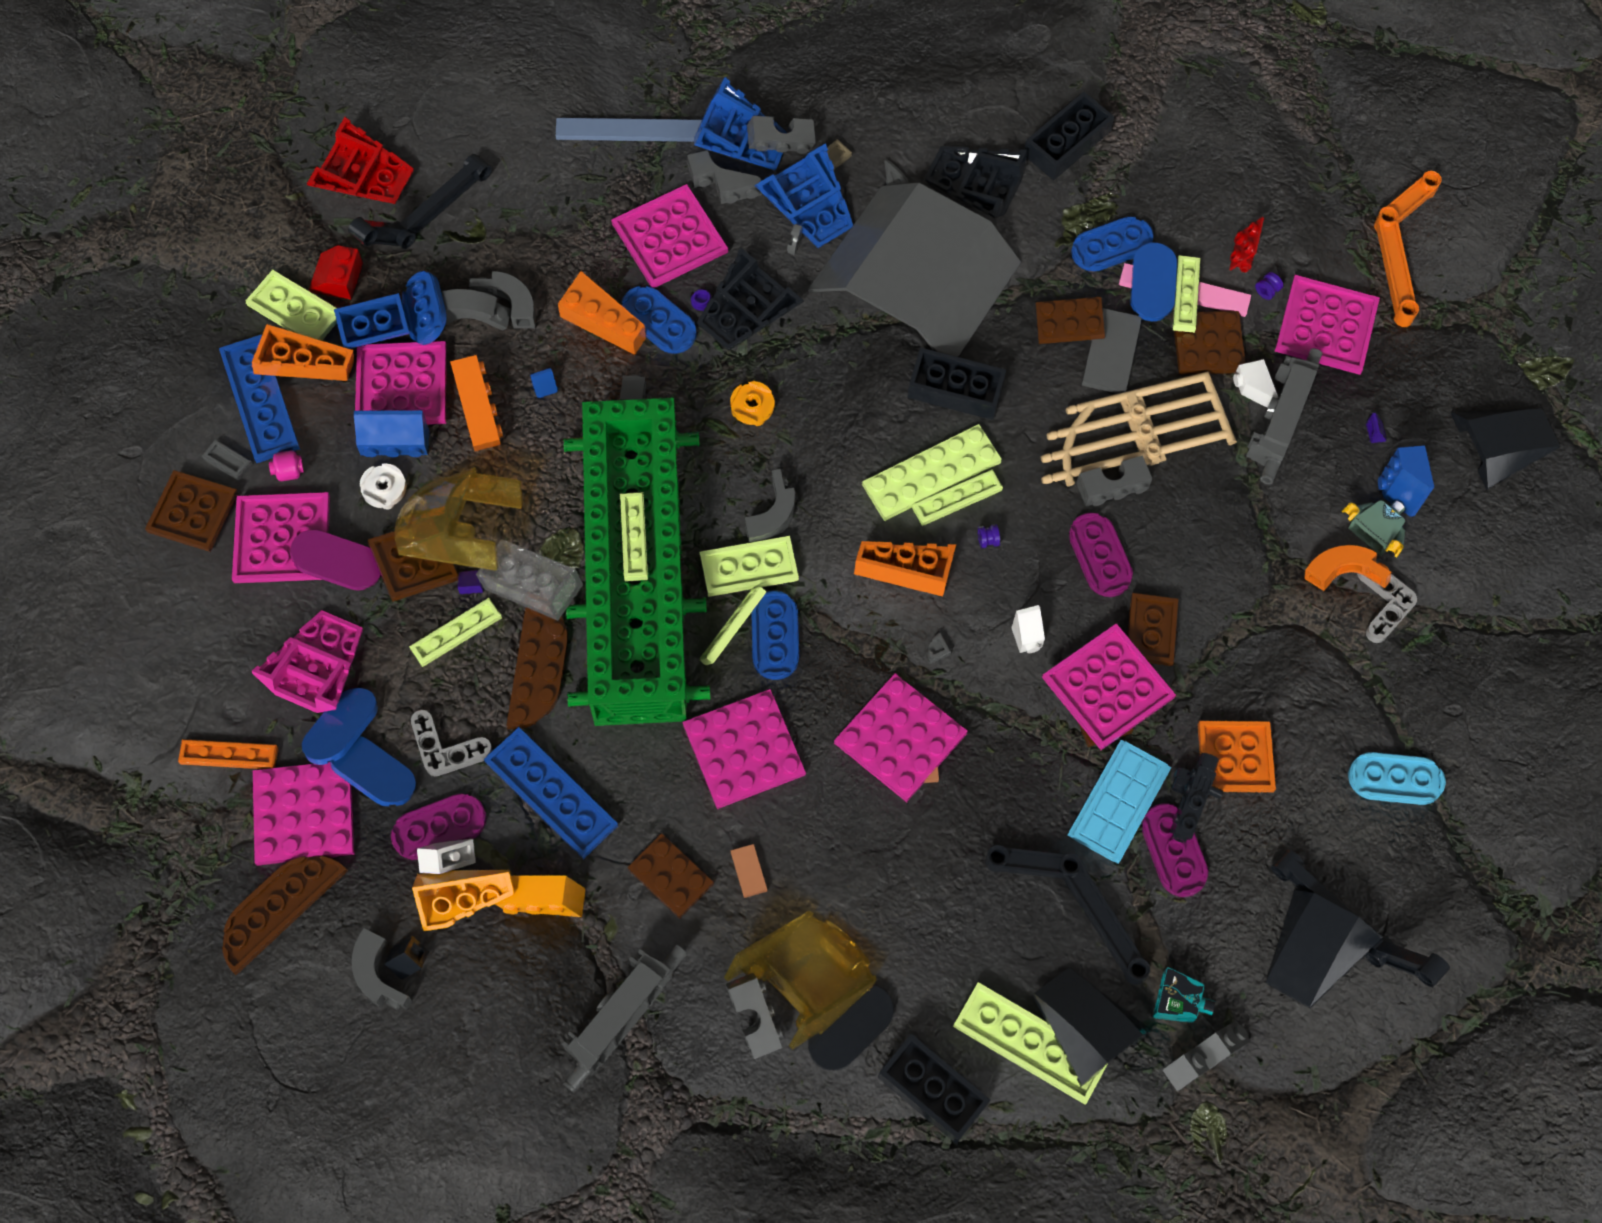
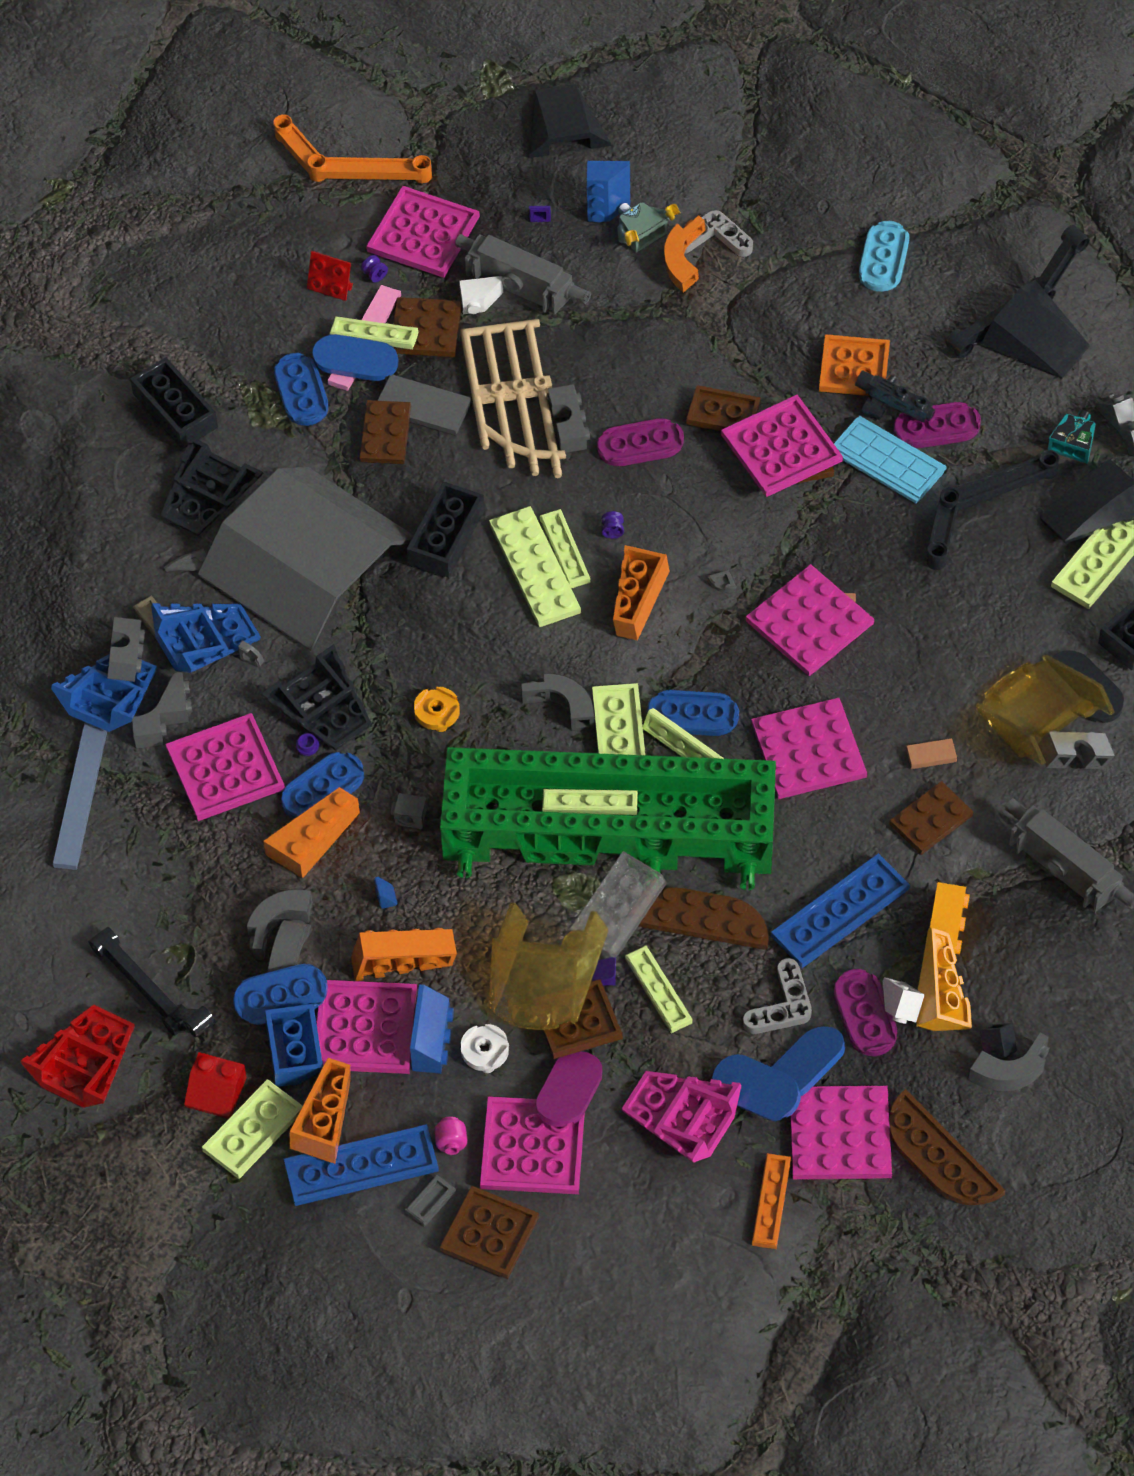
camera: 80 degrees left, 10 degrees down
white slope [1012,605,1045,653] -> none

